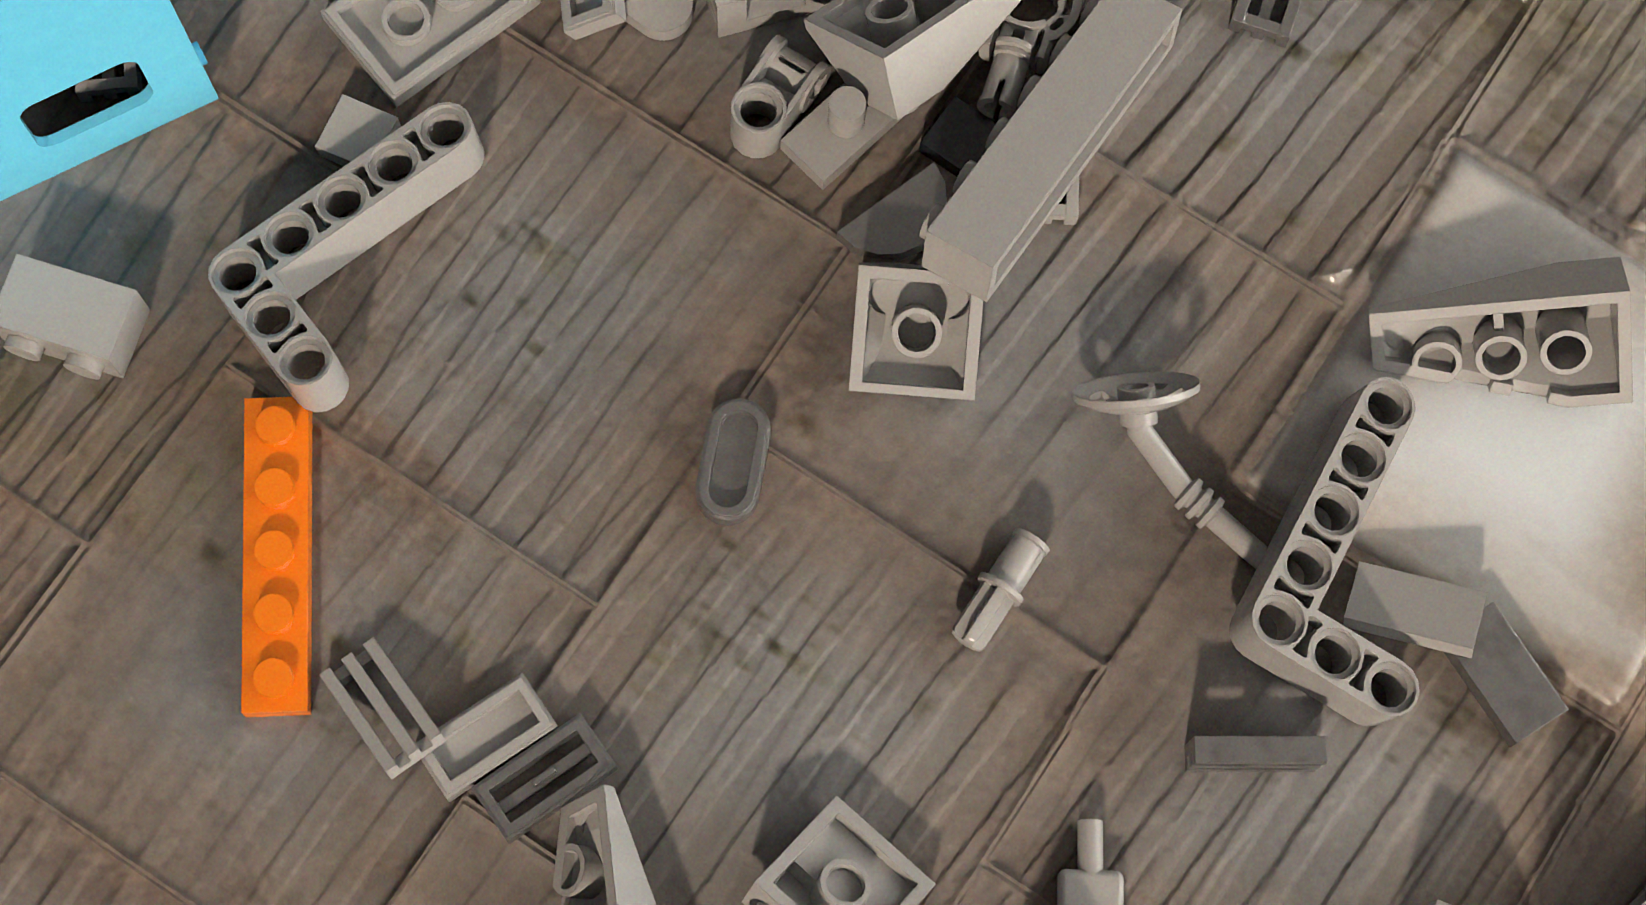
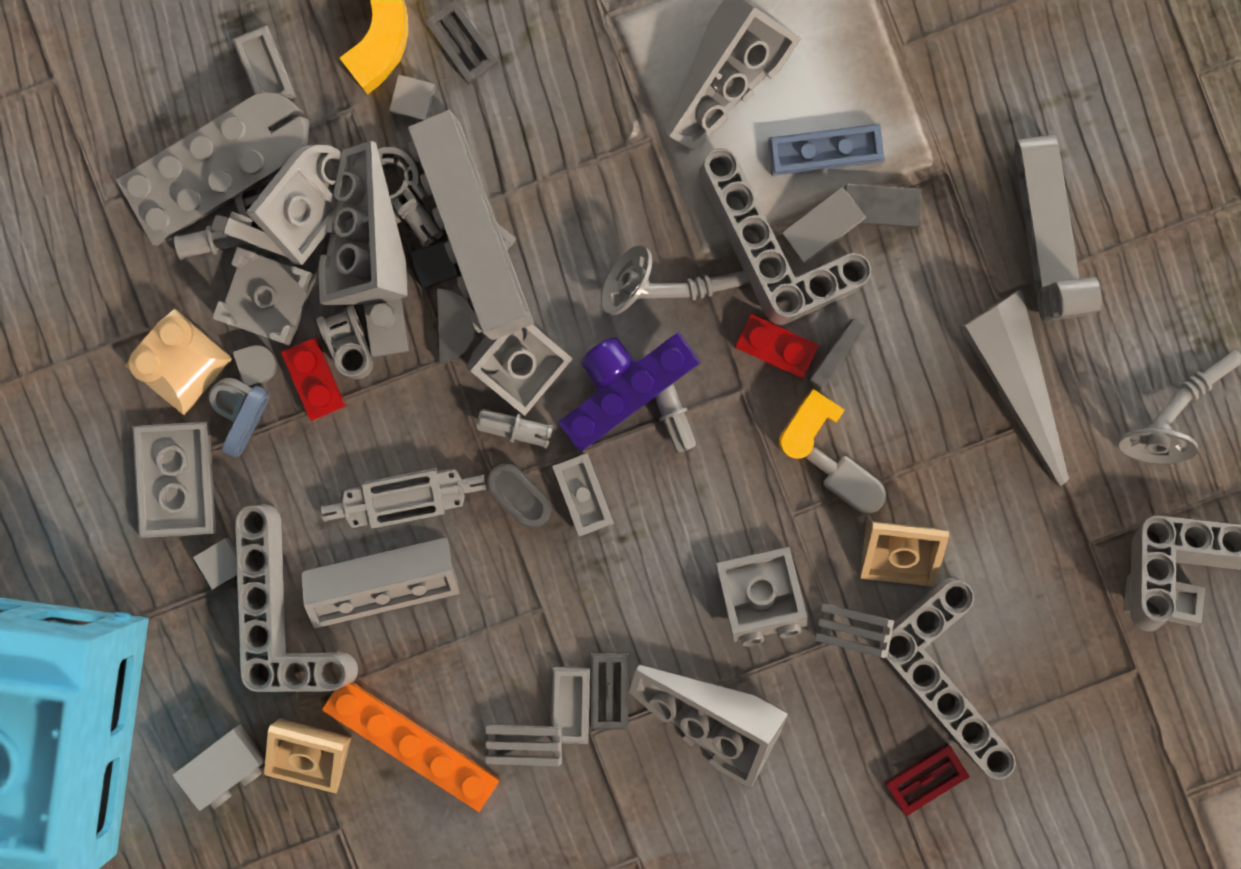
camera: 45 degrees left, 15 degrees up
none -> sand blue tile [222,385,270,458]
none -> tan slope [264,718,352,794]
none -> red plate [281,337,347,421]
none -> light grey panel [302,538,460,629]
none -> light grey piece [321,468,487,529]
none -> light grey axle [476,409,553,449]
none -> light grey plate [552,453,614,537]
none -> dark purple plate [558,332,701,452]
none -> red plate [734,314,819,379]
none -> sand blue tile [768,123,885,176]
none -> yellow leg [779,389,844,459]

